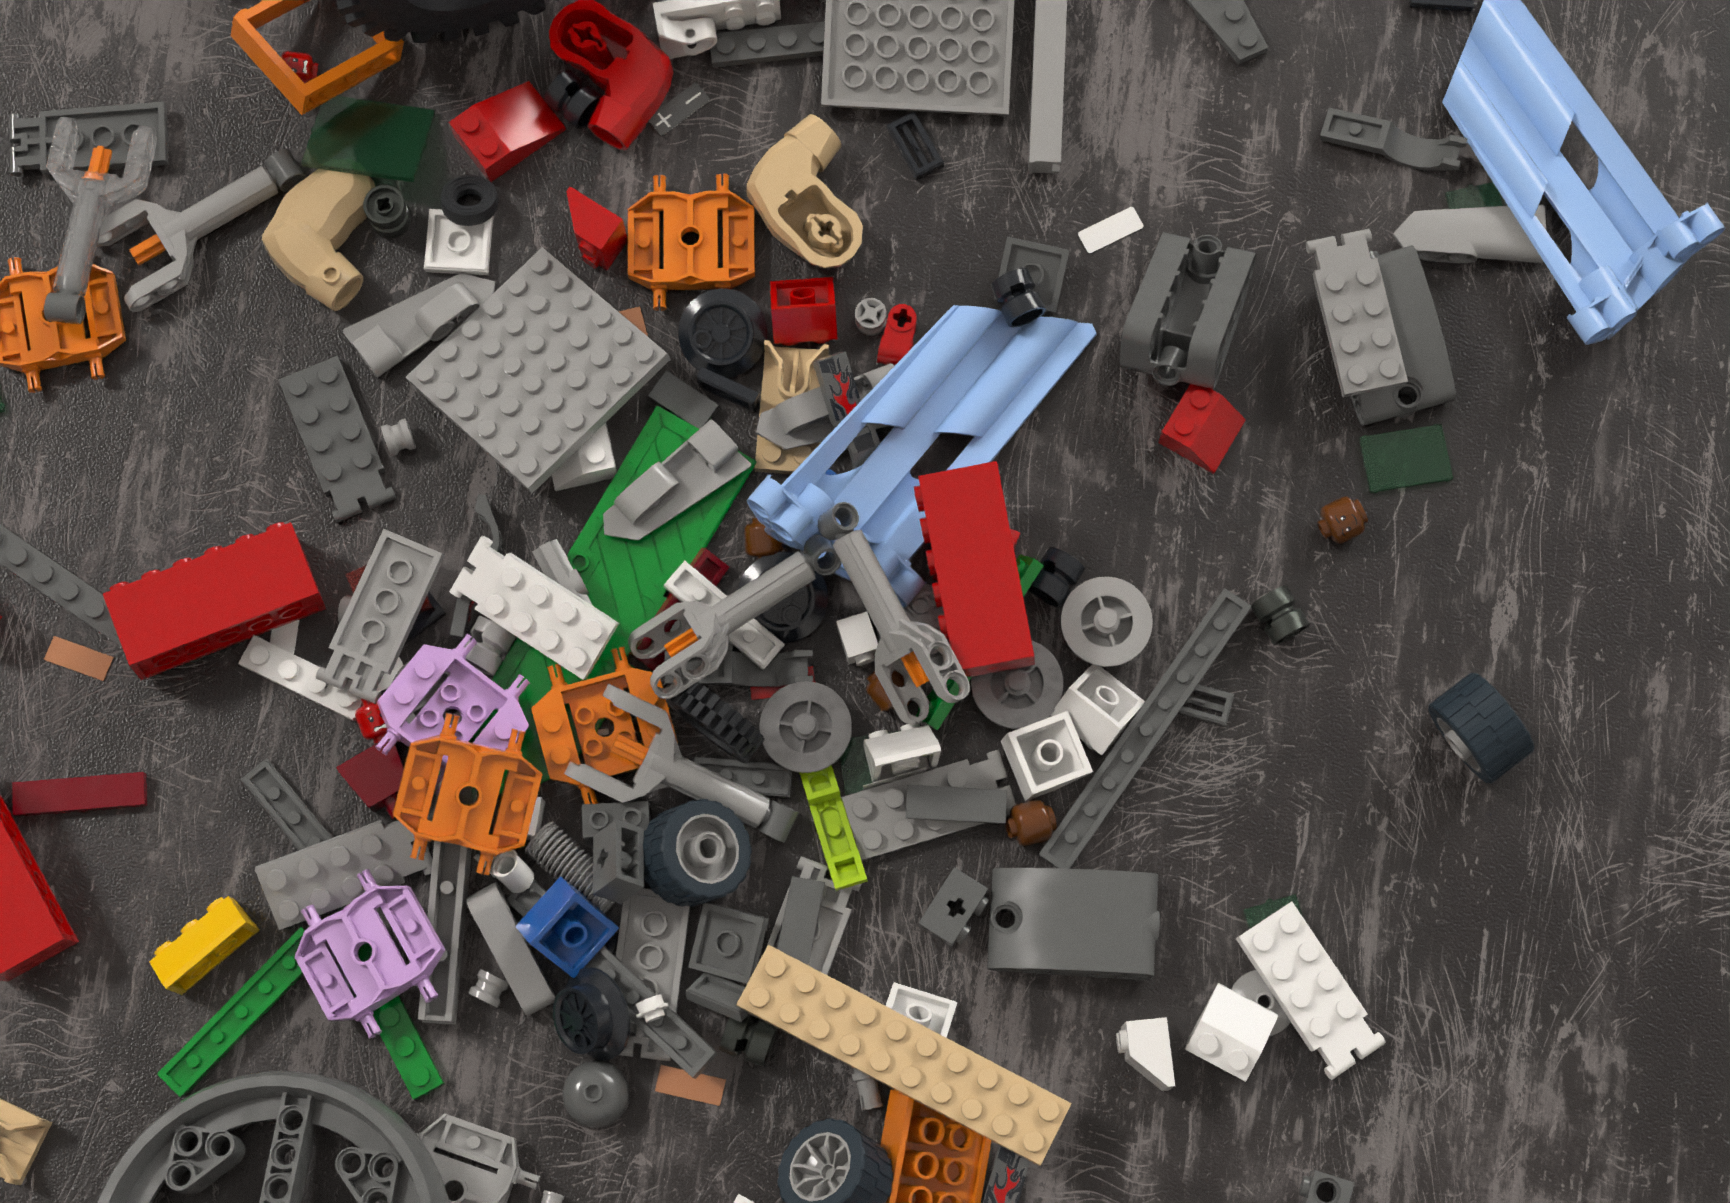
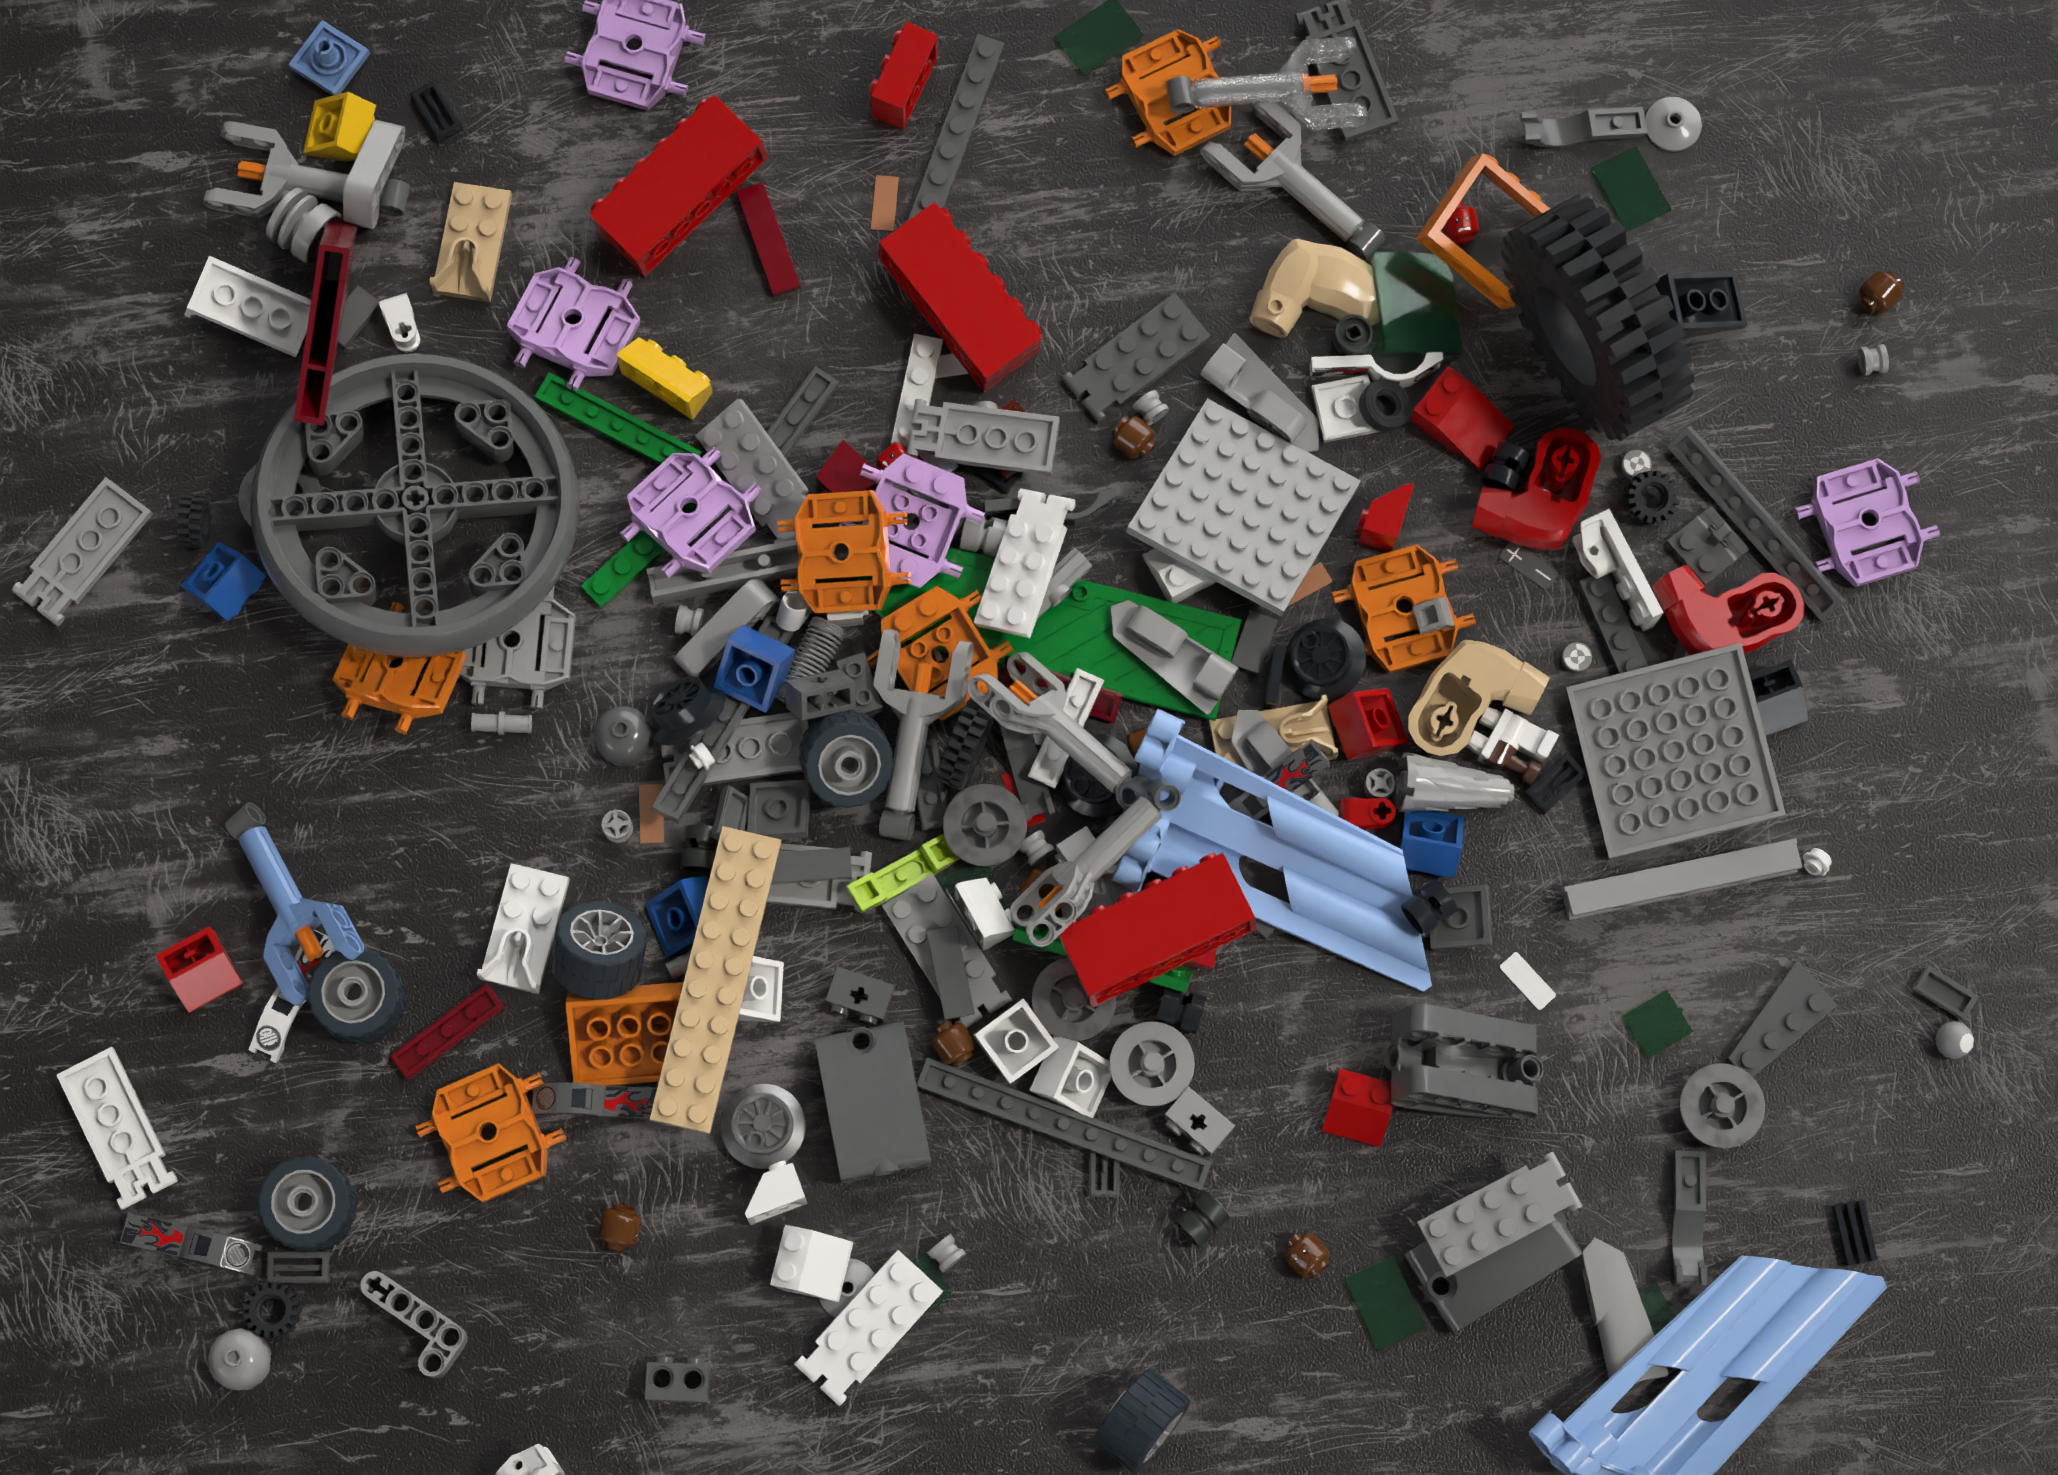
camera: 70 degrees right, 0 degrees up
none -> lavender piece [507,257,640,391]
none -> light grey wheel [601,809,633,843]
none -> blue slope [645,875,709,958]
none -> flat silver wheel [721,1084,806,1169]
none -> light grey wheel [927,1234,966,1273]
none -> light grey wheel [1019,830,1055,867]
none -> reddish brown head [1112,416,1156,459]
none -> light grey brick [1164,1086,1235,1157]
none -> white piece [1309,352,1443,388]
none -> light grey cone [1395,753,1514,813]
none -> blue slope [1398,811,1464,878]
none -> light grey slope [1412,597,1454,635]
none -> white hips [1466,707,1559,786]
none -> light grey tile [1561,642,1592,673]
none -> clear green piece [1622,990,1694,1059]
none -> flat silver wheel [1680,1063,1765,1148]

